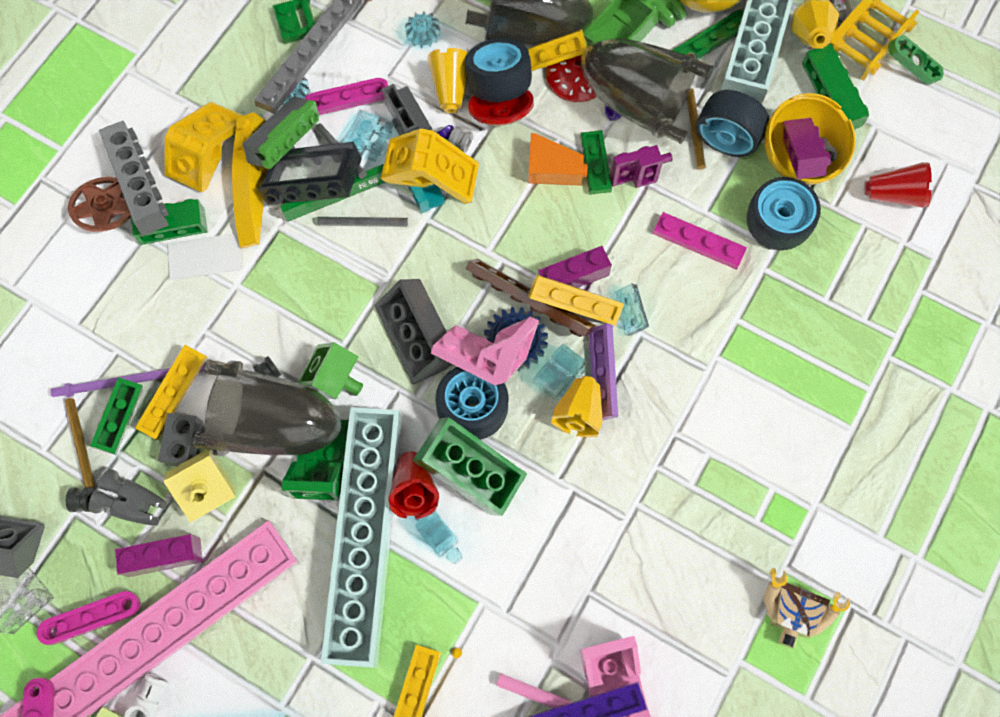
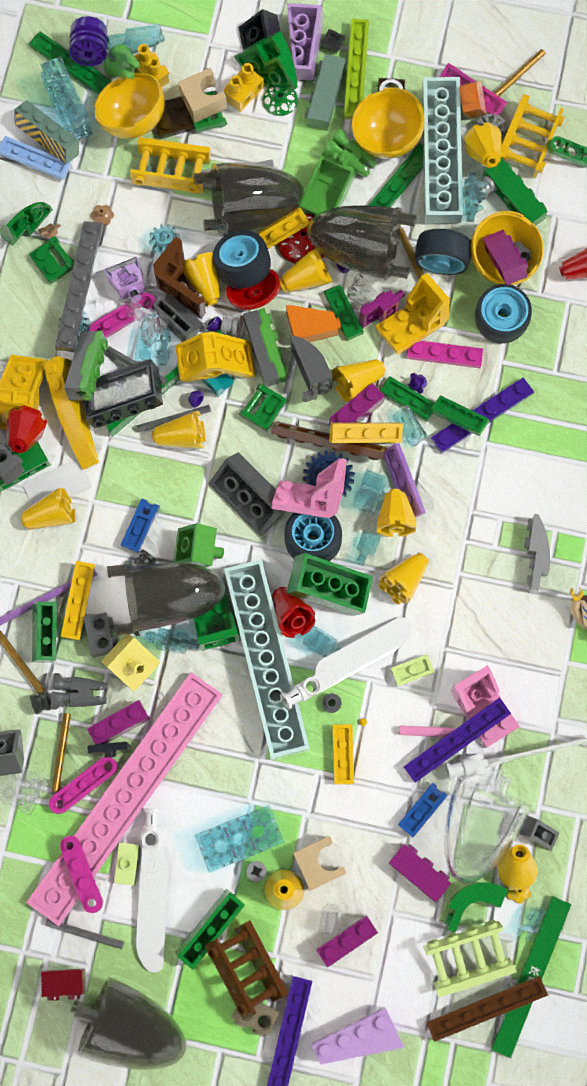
camera: 20 degrees left, 5 degrees up
none -> red cone [6,405,47,453]
none -> yellow cone [20,487,76,530]
none -> pearl gold bar [51,713,71,792]
none -> black plate [87,741,132,758]
none -> lavender torso [104,256,146,302]
none -> blue plate [121,498,160,554]
none -> clear bracket [124,299,162,347]
none -> clear light blue piece [144,628,199,654]
none -> yellow cone [152,411,206,449]
none -> reddish brown bracket [153,236,206,319]
none -> dark purple piece [188,390,204,408]
none -> green plate [239,383,287,432]
none -> piece [243,308,289,387]
none -> yellow cone [280,248,333,292]
none -> white piece [280,617,410,710]
none -> dark grey piece [290,335,333,402]
none -> dark grey plate [322,693,342,713]
none -> yellow cone [332,359,386,402]
none -> clear slope [347,273,379,306]
none -> clear light blue plate [356,530,381,566]
none -> yellow bracket [376,273,450,355]
none -> yellow cone [378,553,429,605]
none -> green tile [380,376,434,421]
none -> yellowish green plate [391,654,435,687]
none -> dark purple plate [409,372,427,394]
none -> green plate [430,395,489,437]
none -> dark purple plate [431,377,534,454]
none -> clear light blue piece [462,172,487,222]
none -> light grey wheel [473,176,496,200]
none -> light grey slope [524,513,550,594]

